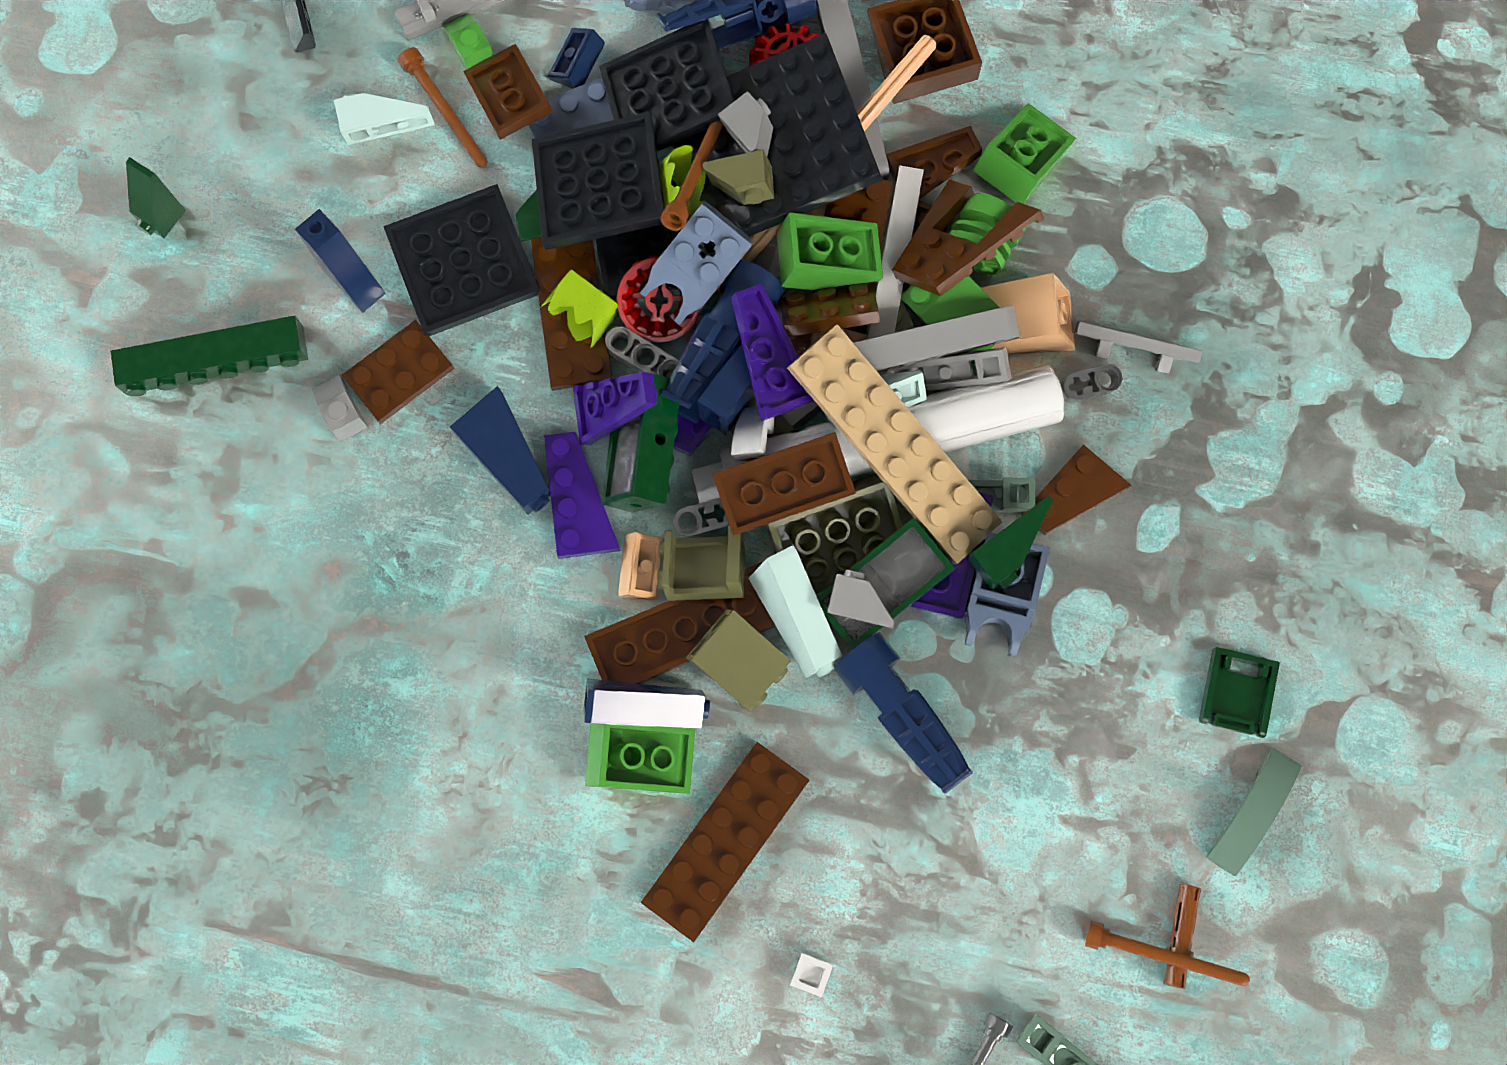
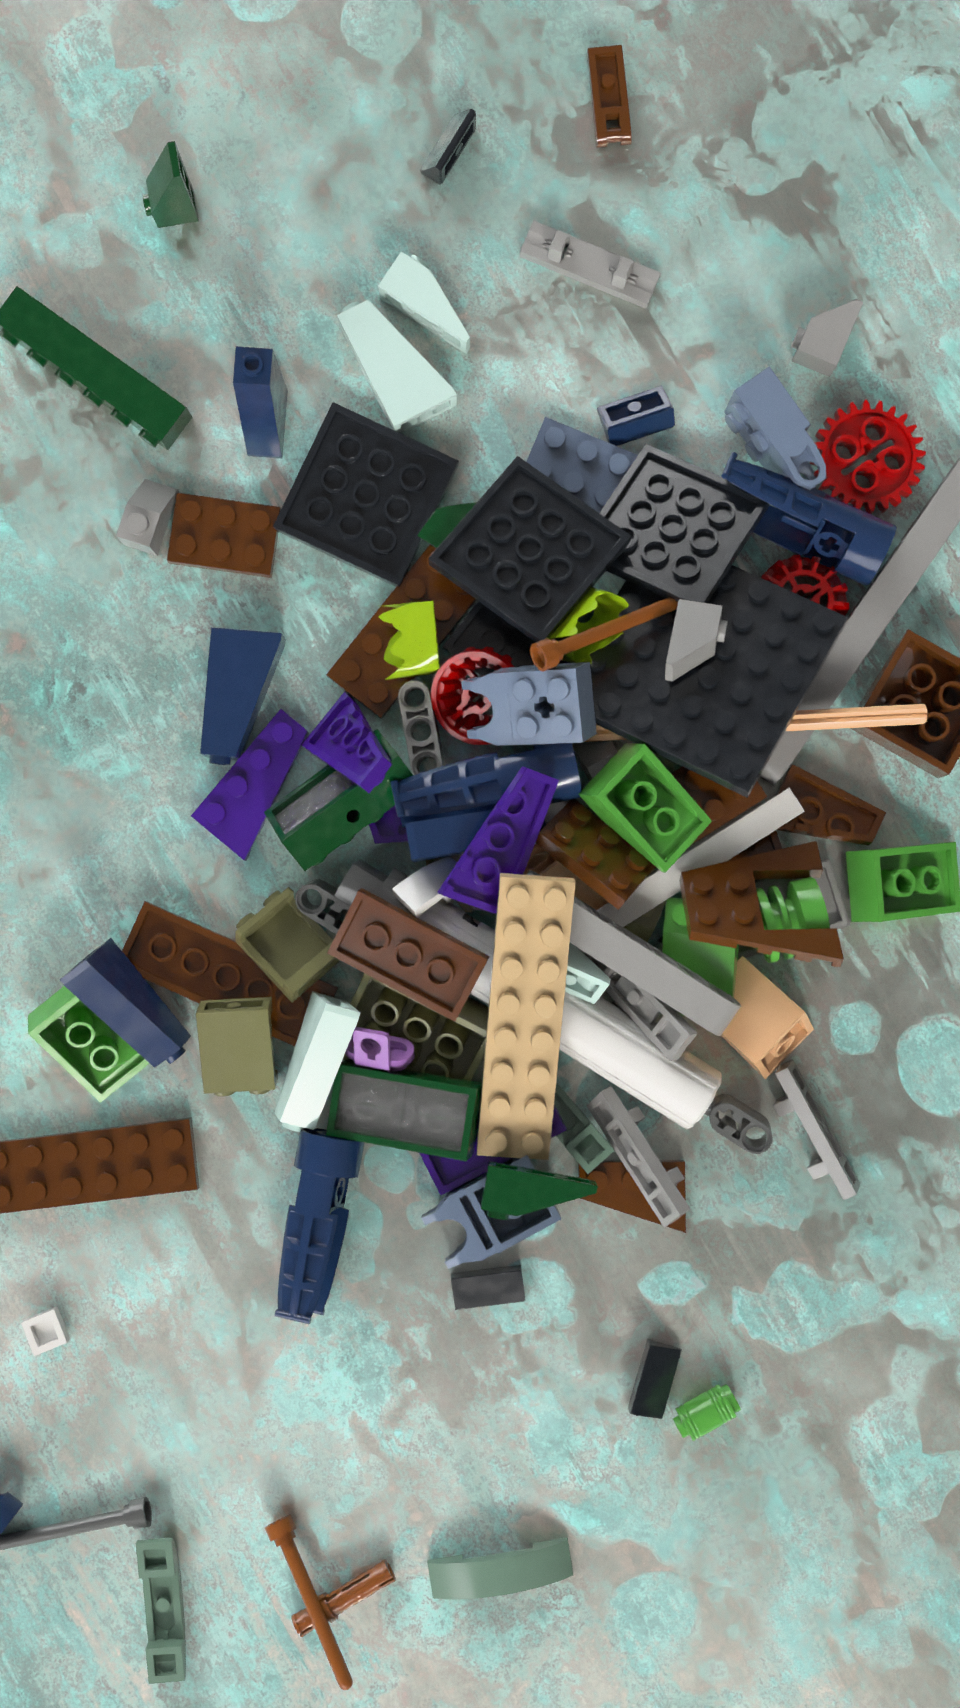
camera: 45 degrees right, 10 degrees up
dark orange piece [397,47,488,168] -> none
bright green slope [442,13,493,69] -> none
reddish brown plate [463,43,553,140] -> none
light nougat slope [618,532,663,600] -> none
olive slope [703,149,774,205] -> none
light grey slope [827,570,894,628] -> none
dark green container [1199,647,1280,738] -> none
none -> light aqua slope [337,300,457,433]
none -> medium lavender bracket [345,1027,415,1071]
none -> black slope [451,1265,525,1310]
none -> light grey hinge [587,1086,690,1227]
none -> black slope [628,1339,682,1419]
none -> bright green head [673,1384,741,1441]

